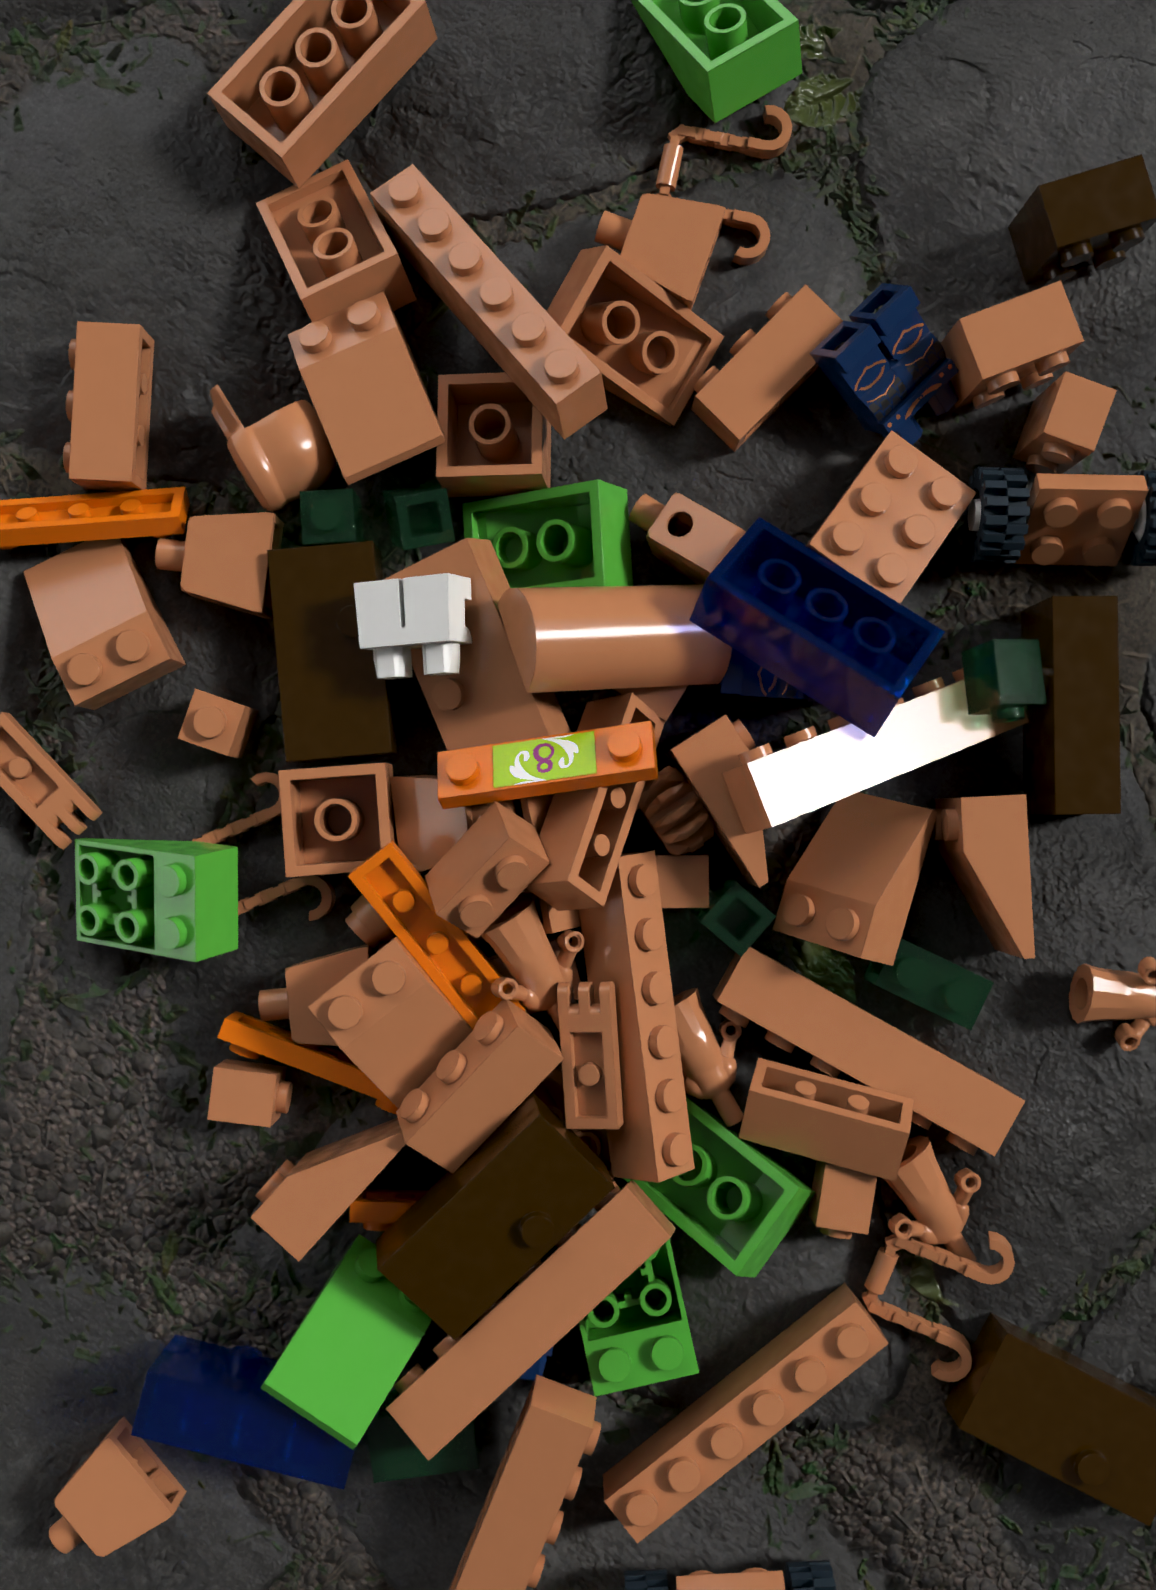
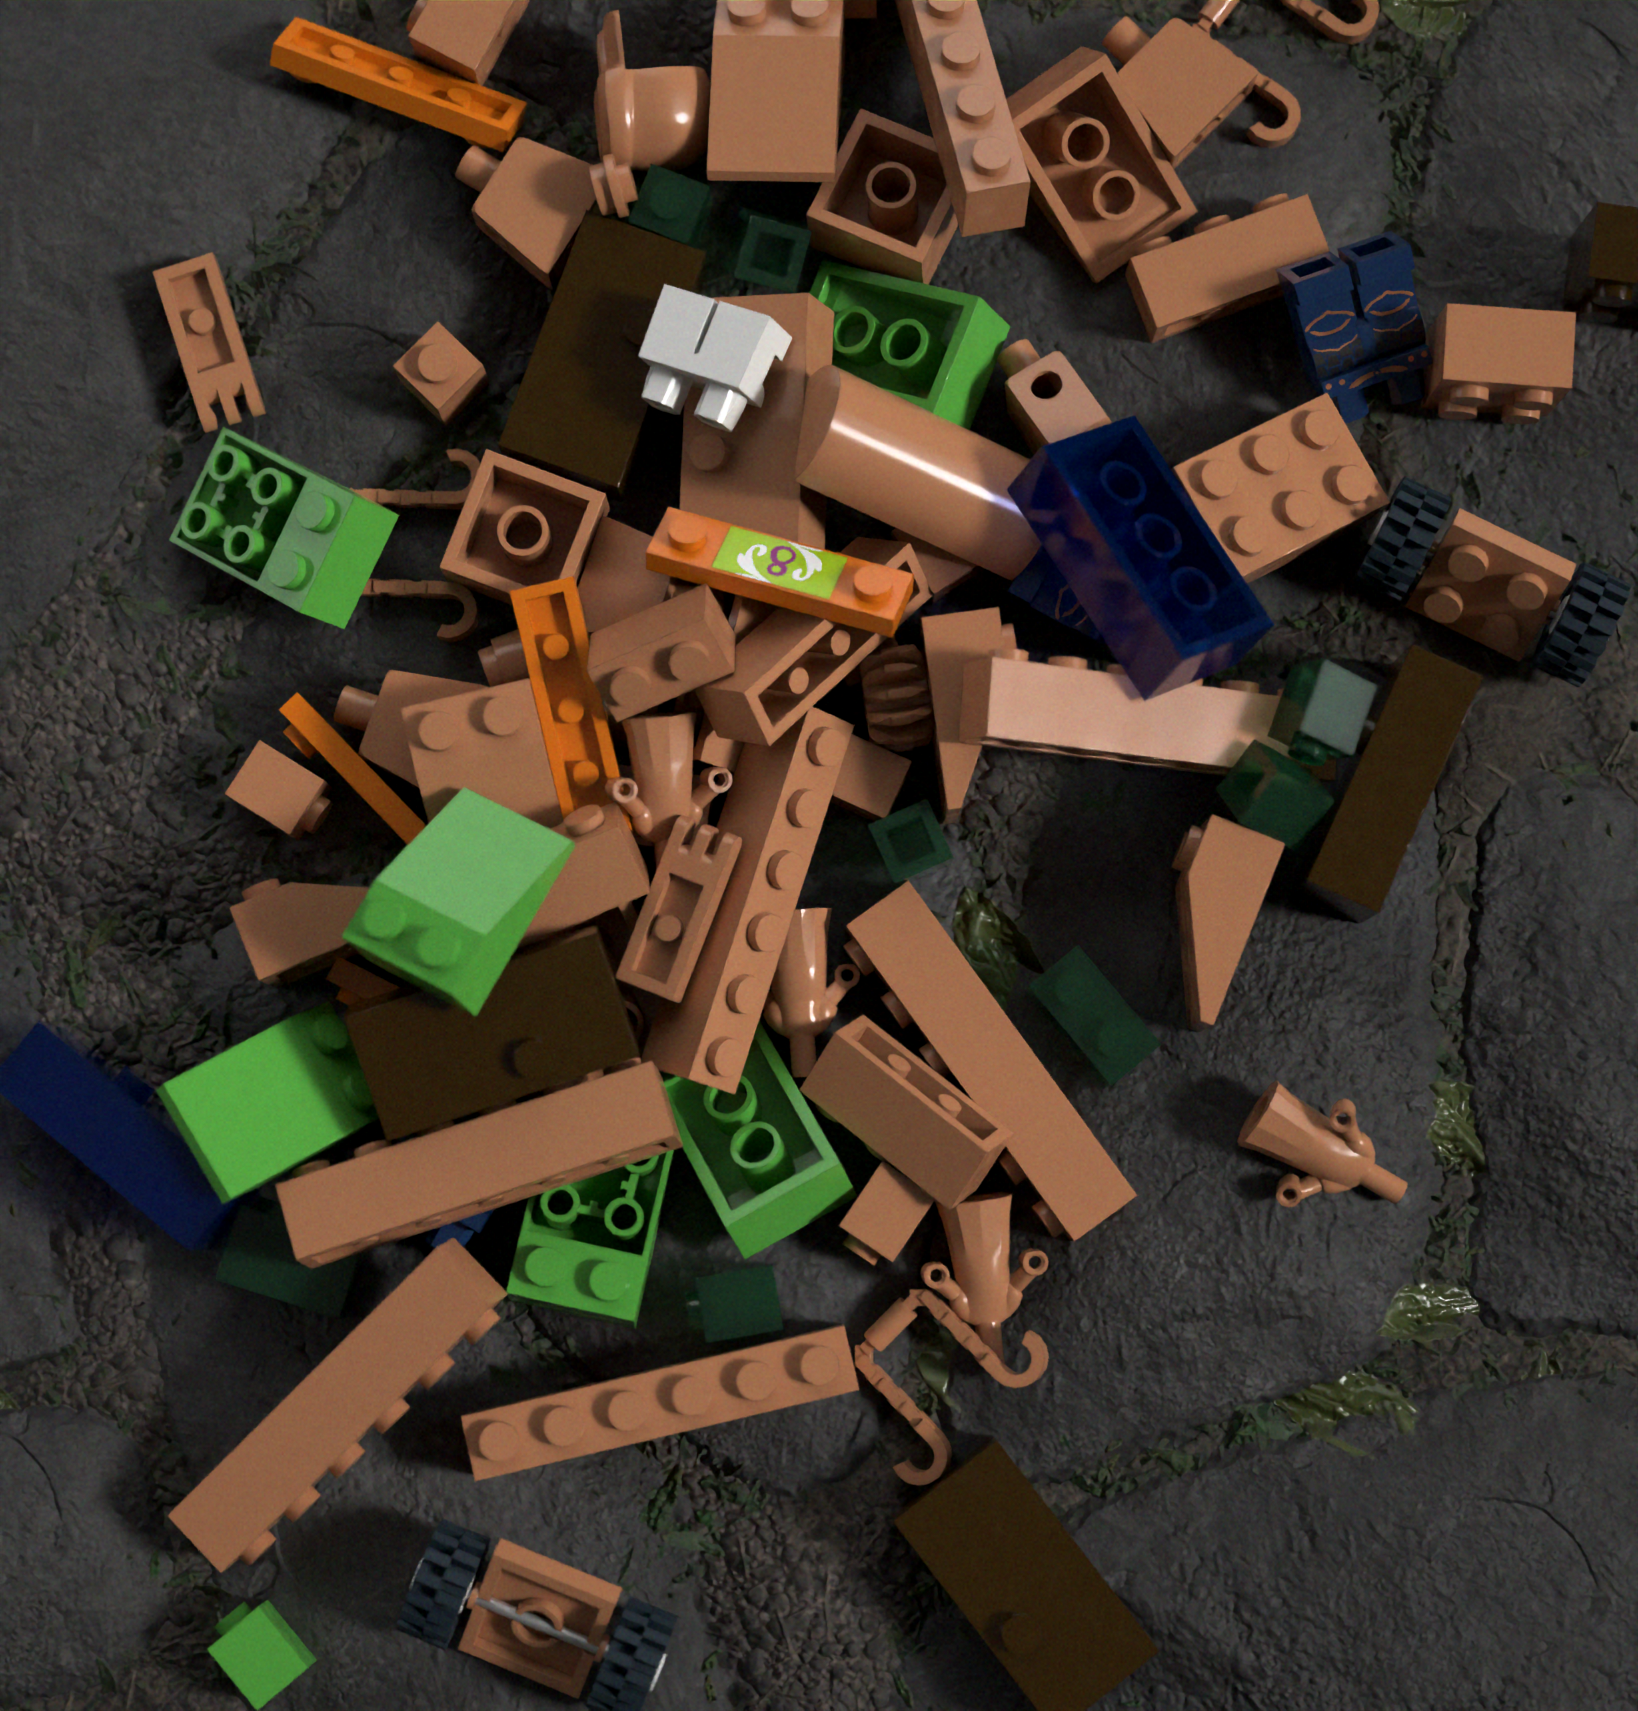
camera: 30 degrees right, 5 degrees down
nougat slope [23,538,186,710] -> none
nougat slope [772,792,938,966] -> none
nougat brick [1013,371,1117,474] -> none
none -> bright green slope [342,787,576,1017]
none -> nougat plate [589,153,638,218]
none -> clear green brick [686,1264,784,1343]
none -> clear green brick [1216,739,1335,851]

